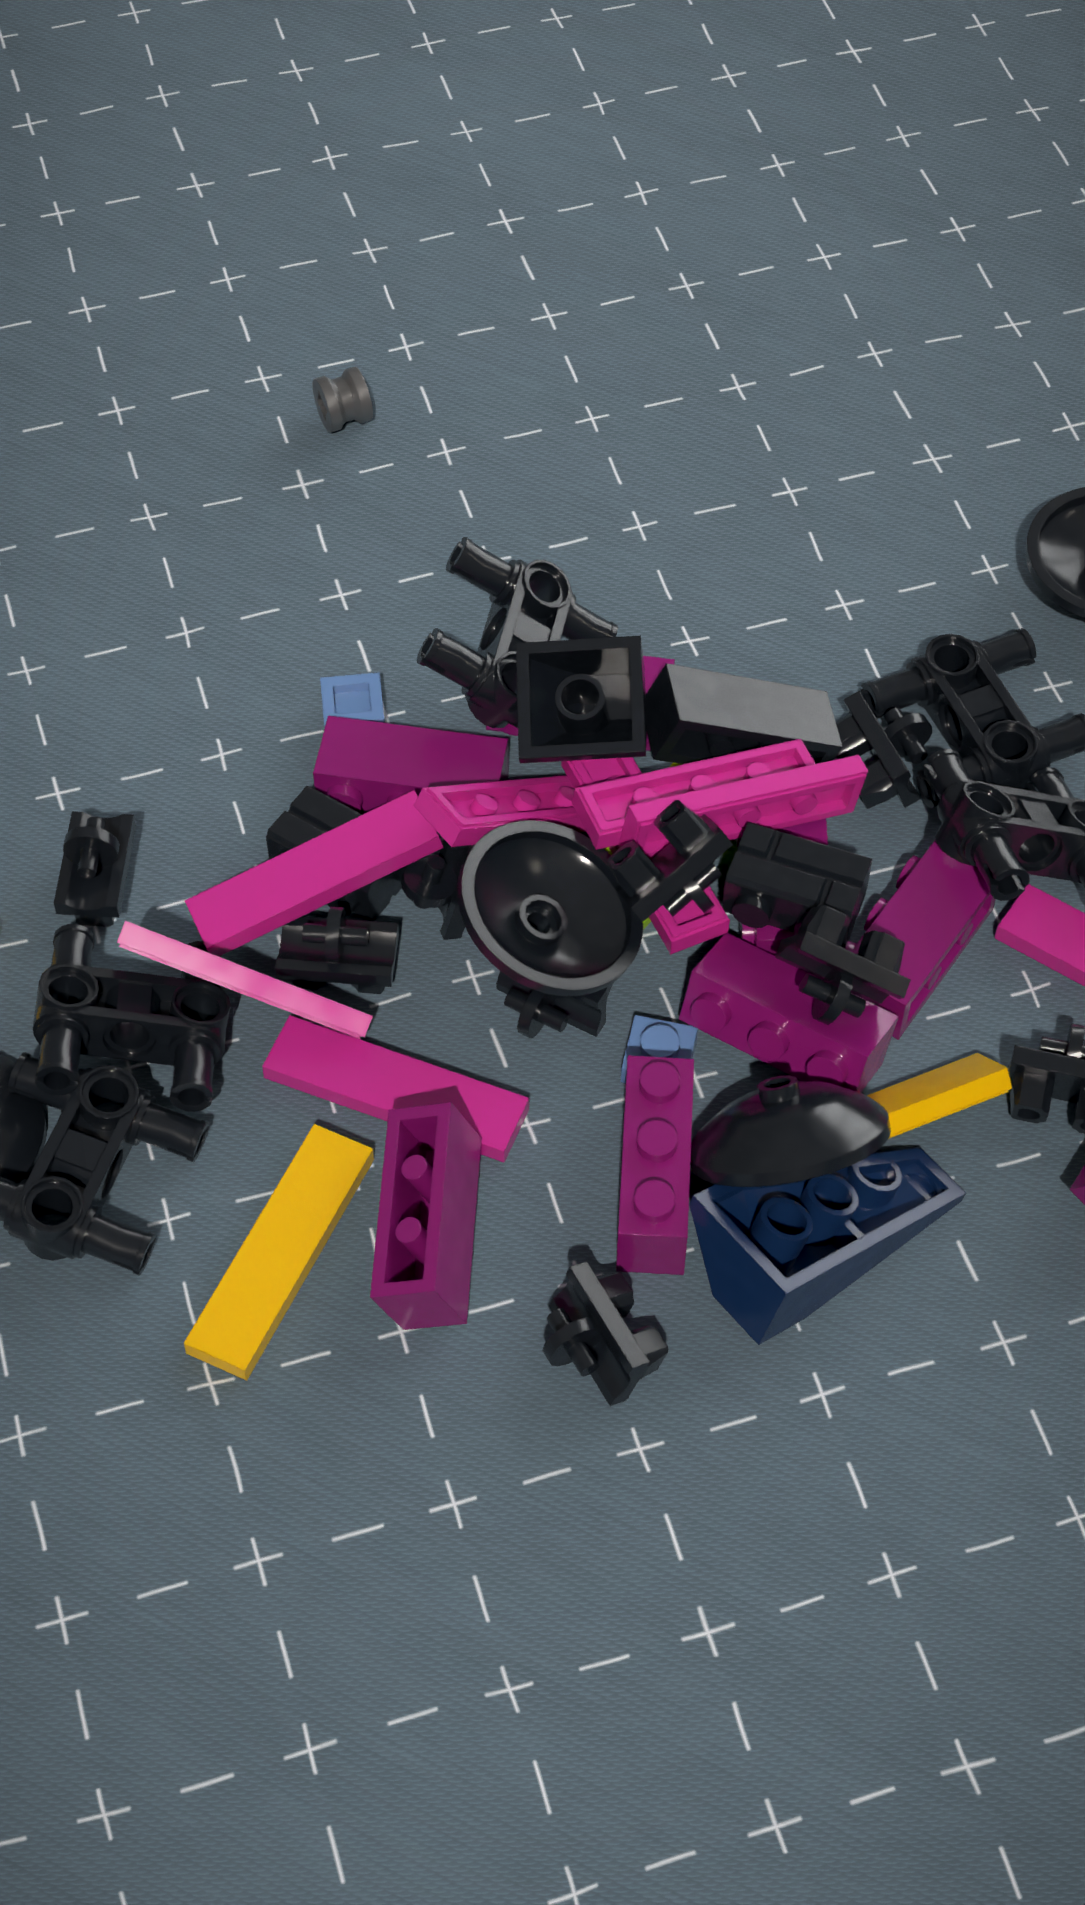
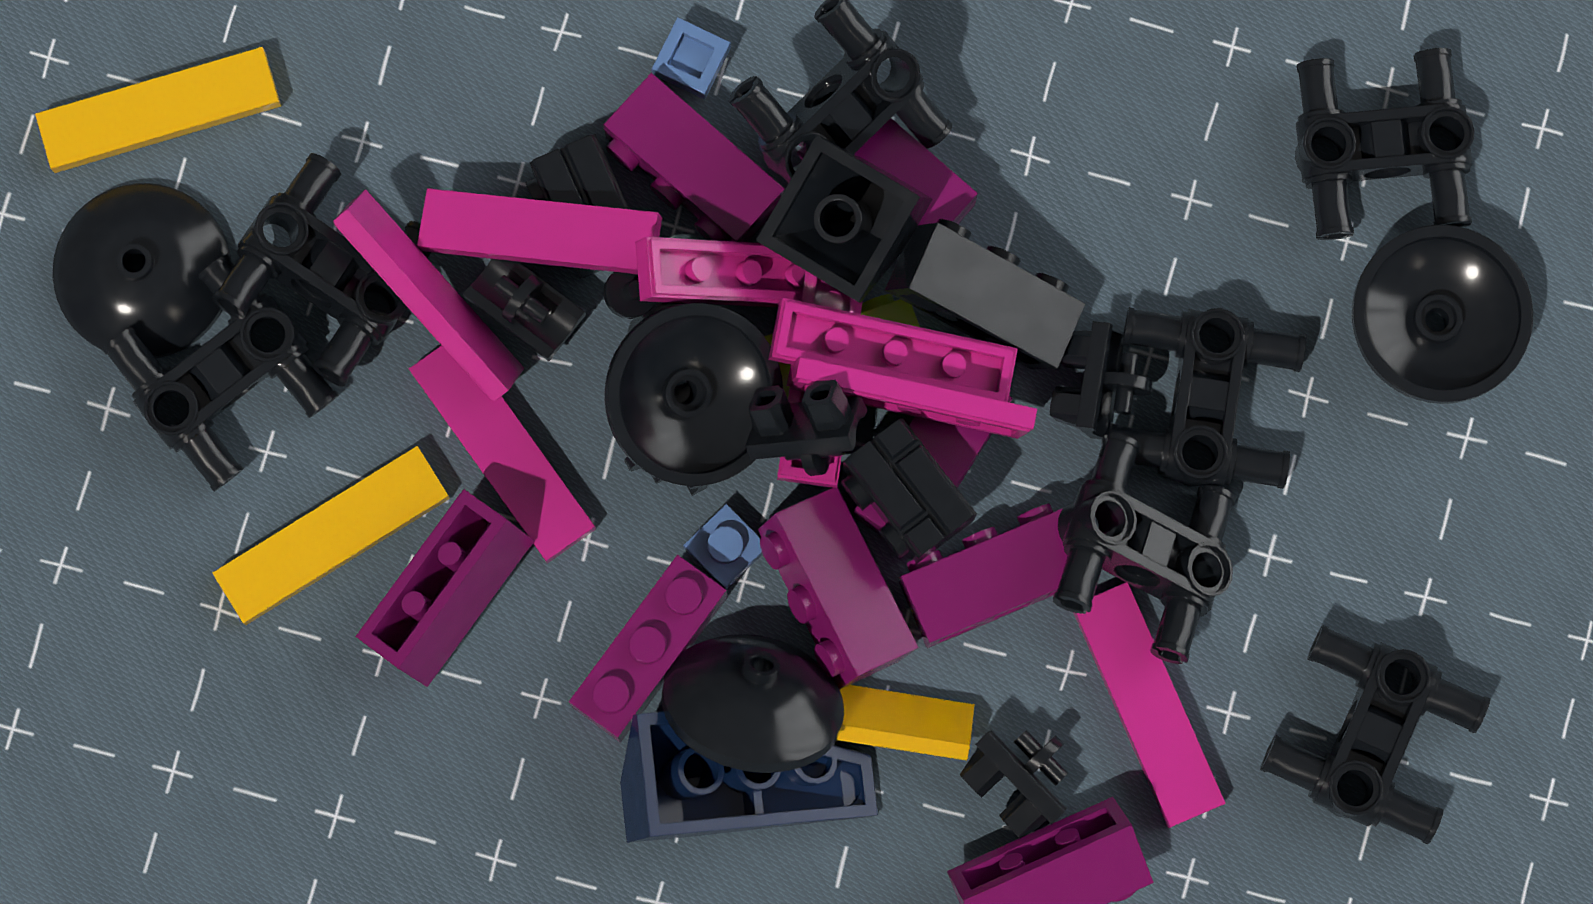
camera: 30 degrees right, 25 degrees up
black hips [54,811,136,927] -> none
black hips [542,1262,668,1406] -> none
black hips [775,905,911,1025] -> none
none -> black piece [1295,48,1474,240]

